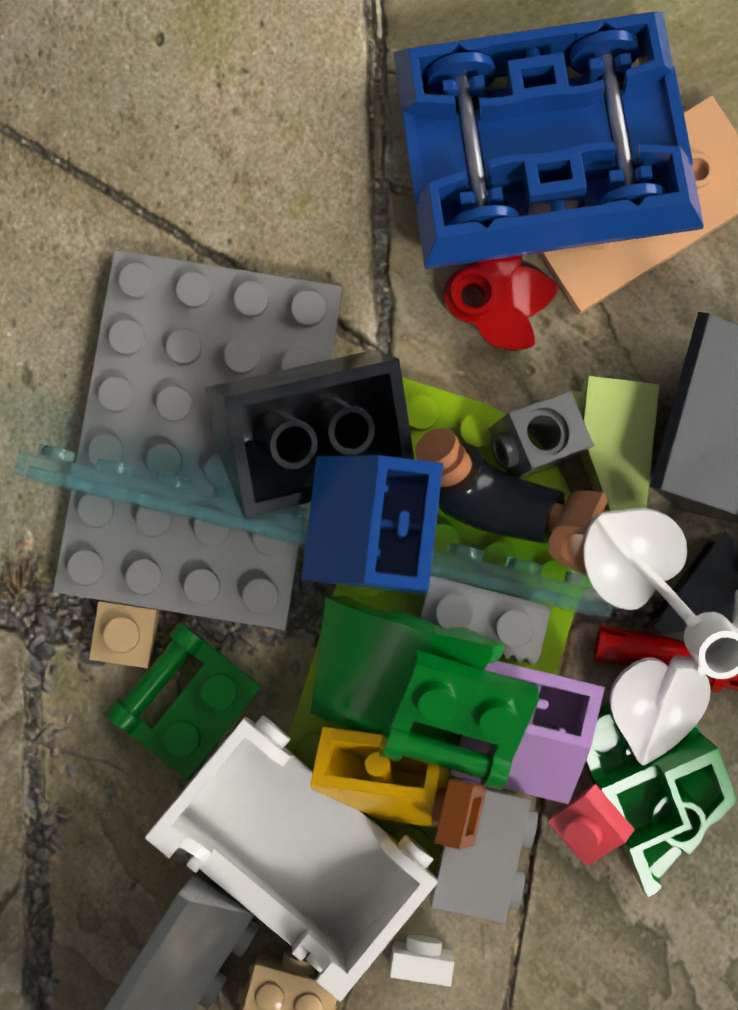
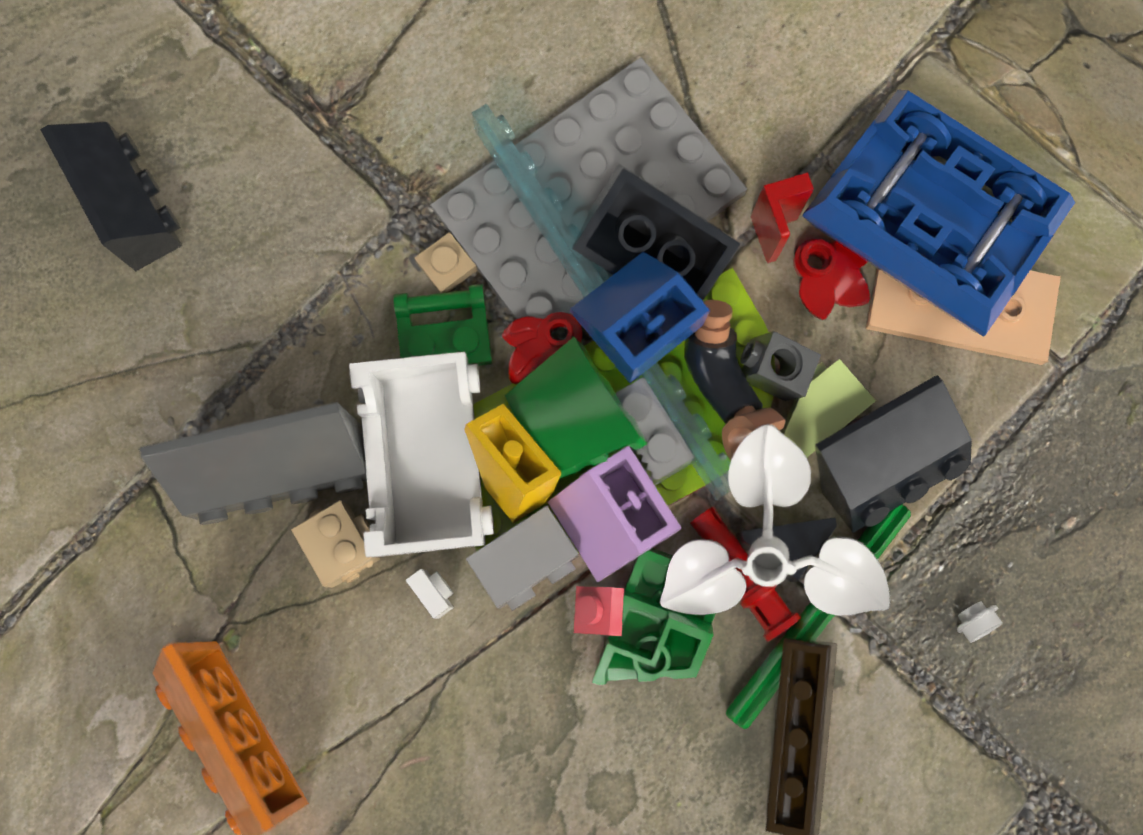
camera: 45 degrees right, 5 degrees down
green plate [379,650,540,790] -> none
dark orange plate [431,778,487,850] -> none
none -> red plate [502,312,583,385]
none -> red panel [751,172,814,264]

